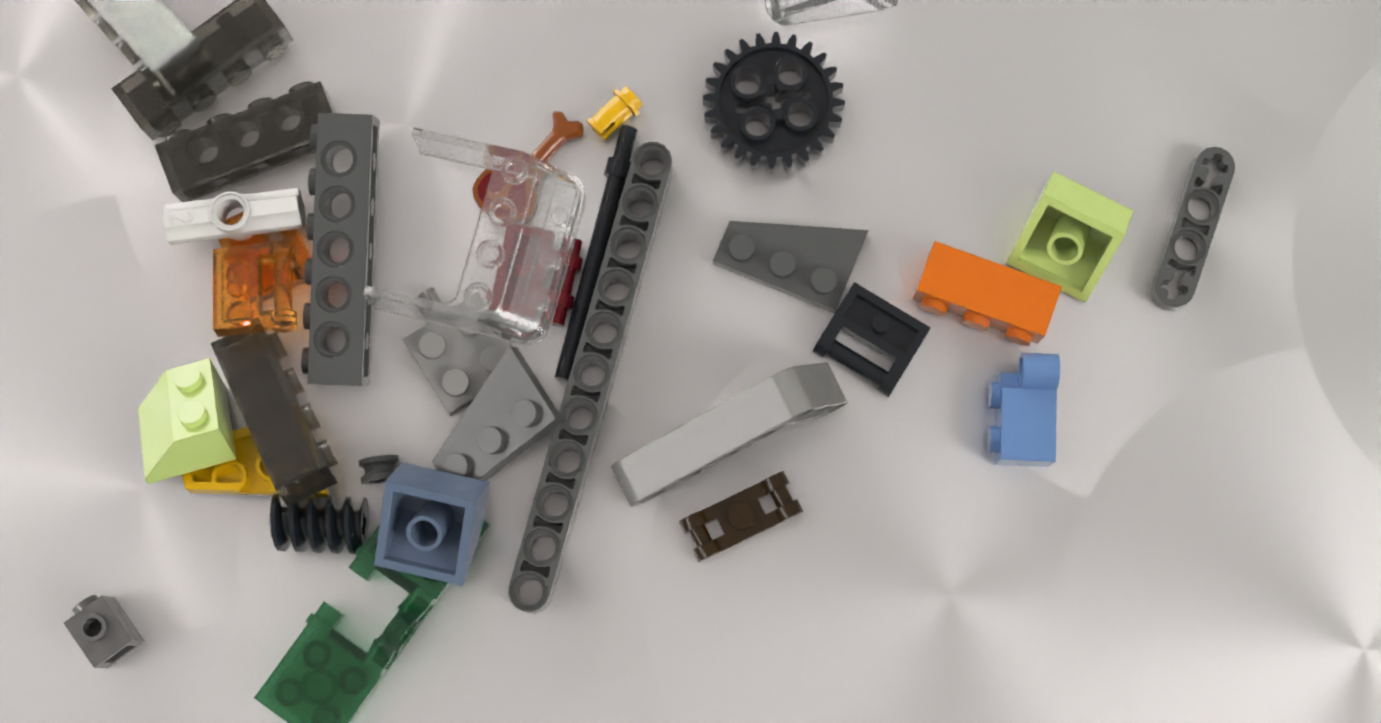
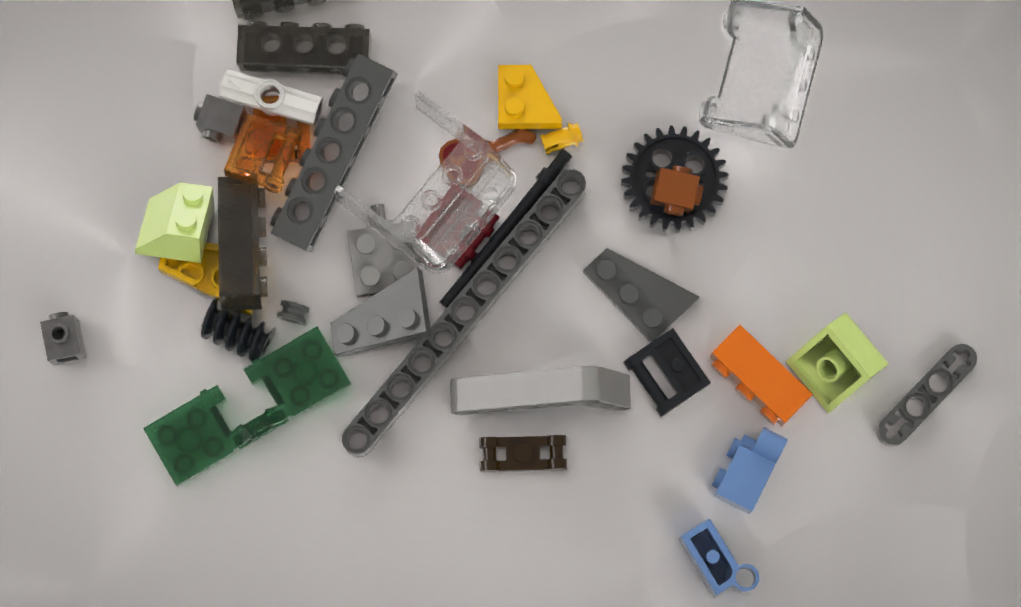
camera: 25 degrees right, 0 degrees up
sand blue slope [374,462,490,586] -> none
none -> flat silver brick [194,94,247,144]
none -> yellow wing [498,65,562,129]
none -> dark orange brick [650,166,703,216]
none -> medium blue hinge [678,519,759,597]

